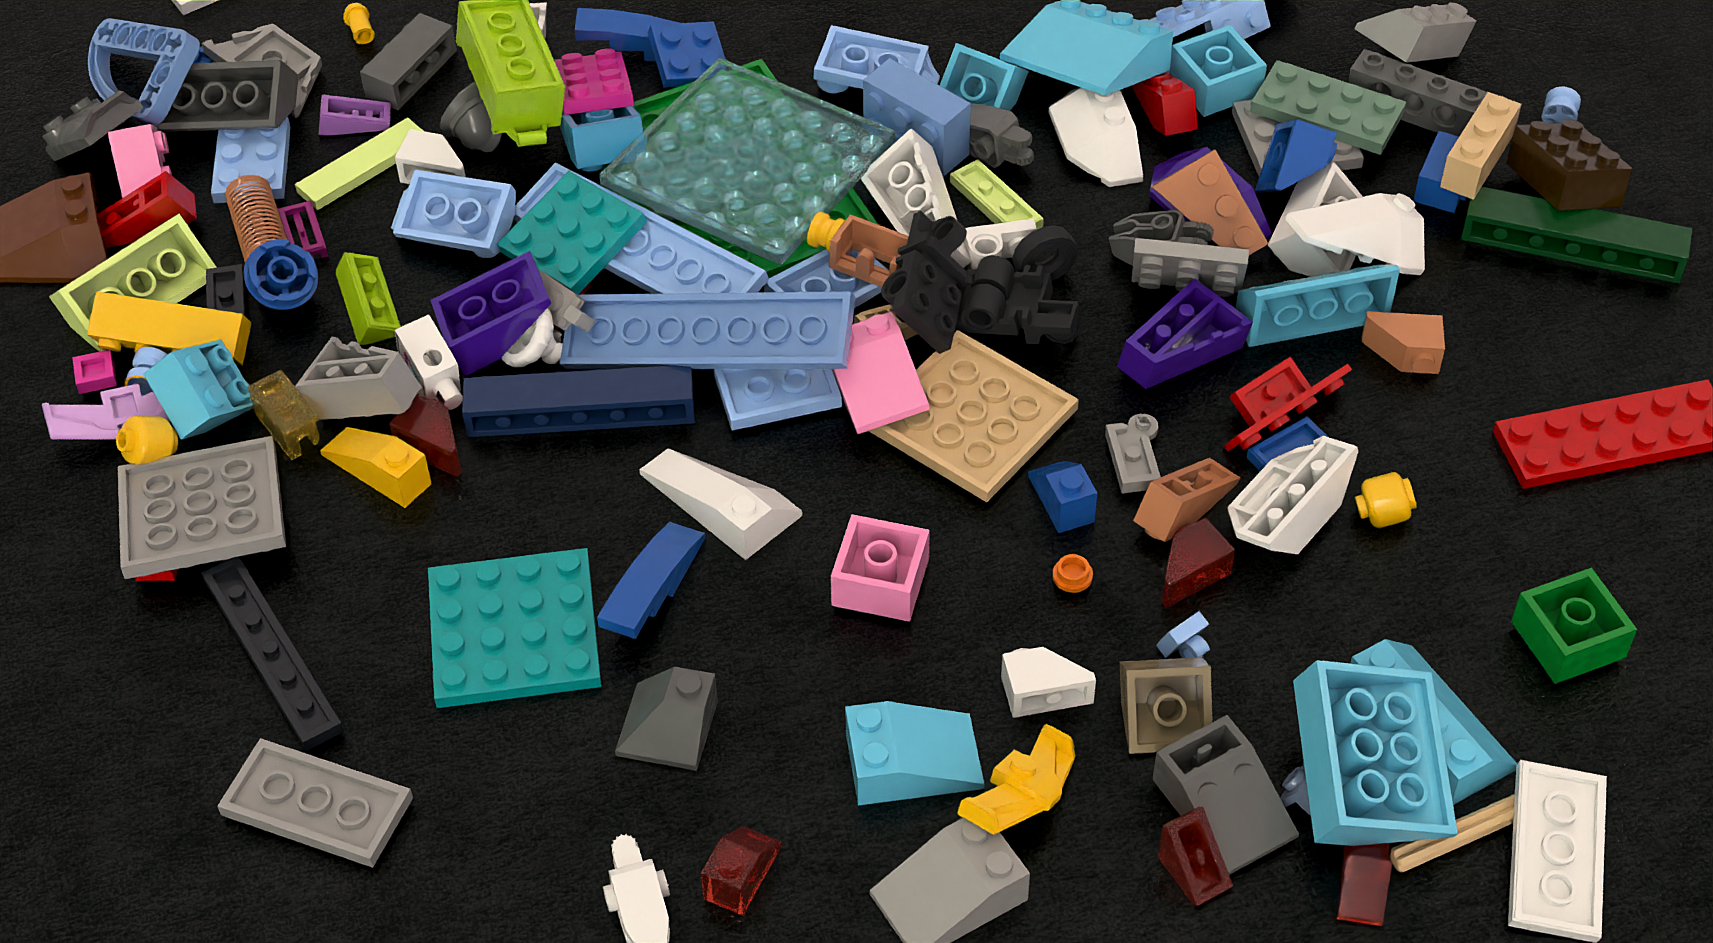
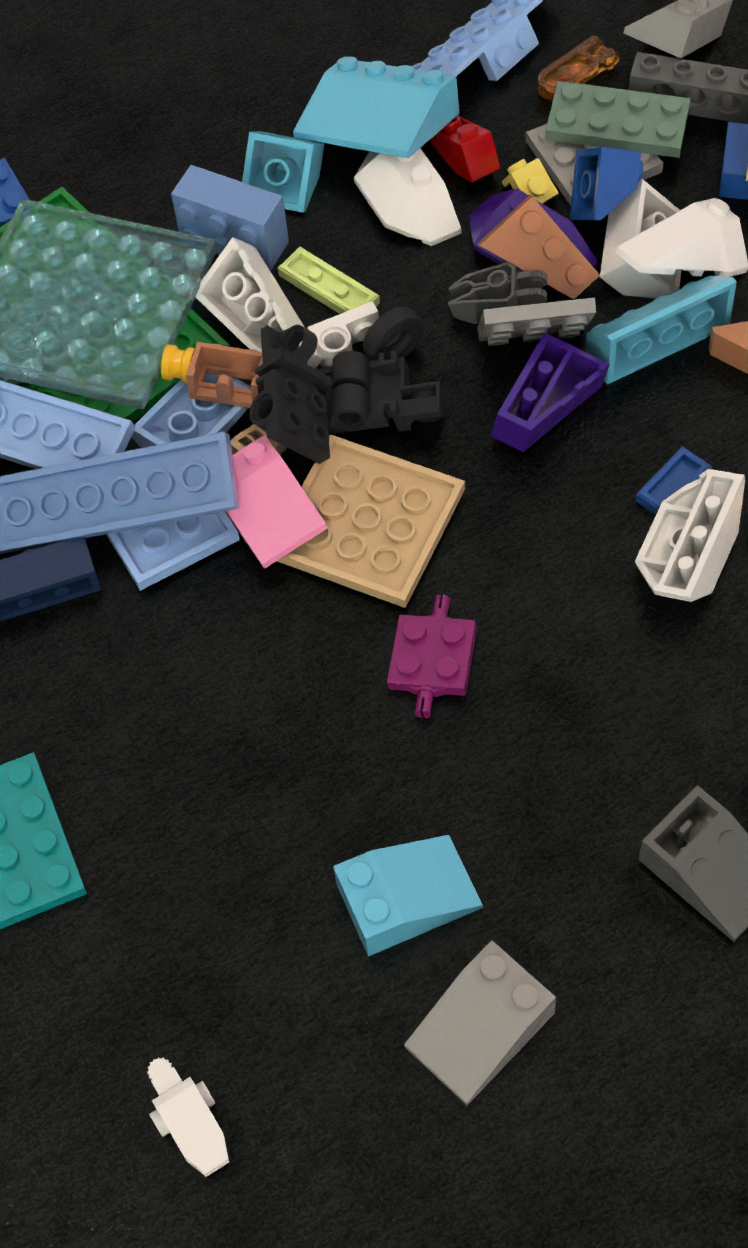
camera: 10 degrees left, 10 degrees up
blue slope [597,522,705,639] -> none
dark grey slope [615,667,718,771] -> none
white wedge [639,449,802,560] -> none
clear red slope [701,826,782,915] -> none
light blue slope [814,25,940,94] -> none
bright pink brick [831,514,930,622] -> none
yellow plate [957,724,1076,835] -> none
dark grey hinge [969,103,1034,168] -> none
white slope [1001,647,1096,718] -> none
blue slope [1028,461,1097,533] -> none
orange plate [1053,554,1093,593] -> none
light grey hinge [1105,414,1160,493] -> none
dark tan slope [1120,657,1212,754] -> none
nougat slope [1133,458,1240,542] -> none
light blue tile [1156,612,1210,658] -> none
clear red slope [1158,806,1233,906] -> none
clear red slope [1162,518,1235,608] -> none
medium azure brick [1169,24,1267,117] -> none
red bracket [1224,357,1352,452] -> none
none -> magenta plate [387,595,477,718]
none -> light yellow bracket [501,158,559,204]
none -> clear orange plate [537,35,620,100]

